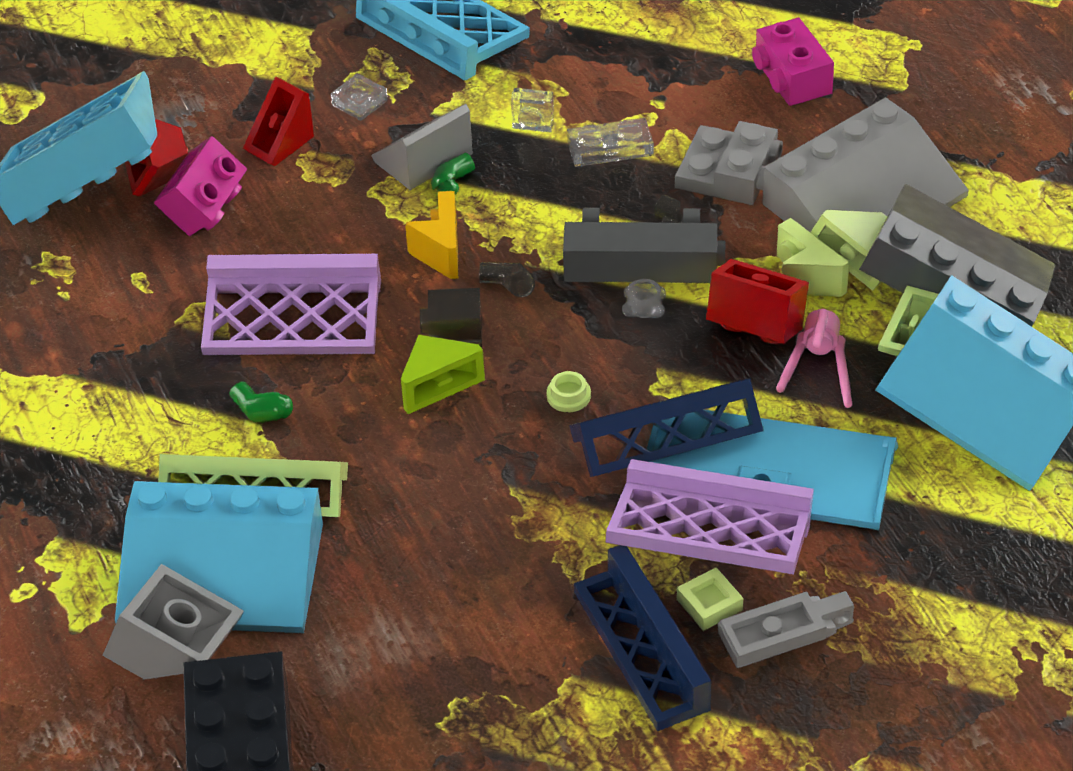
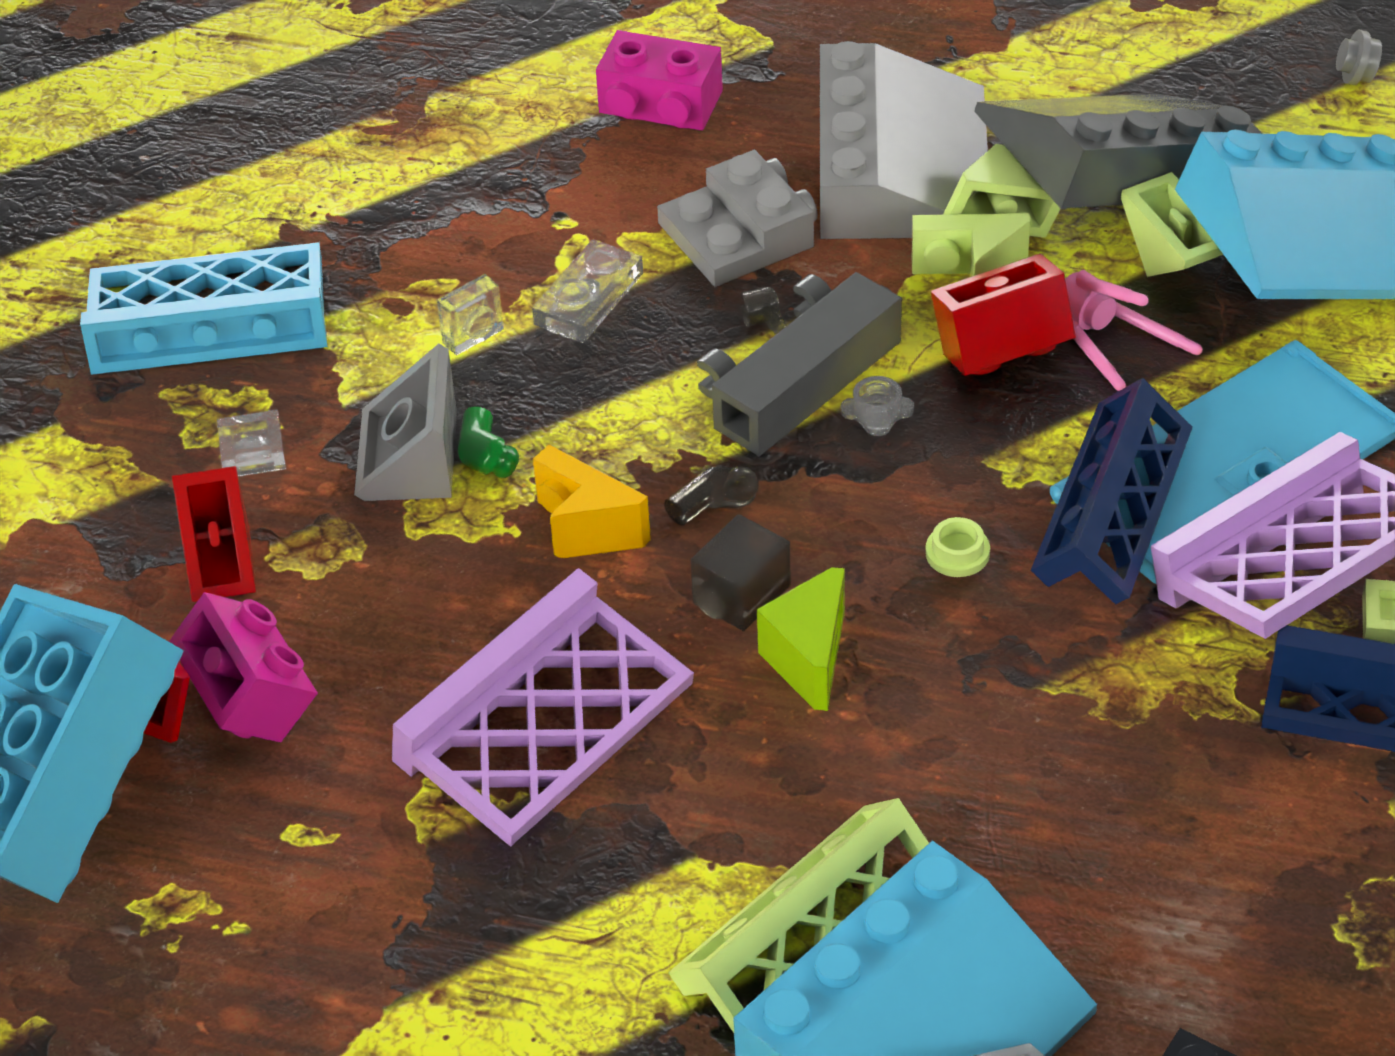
camera: 50 degrees left, 0 degrees up
green arm [229,381,293,423] -> none

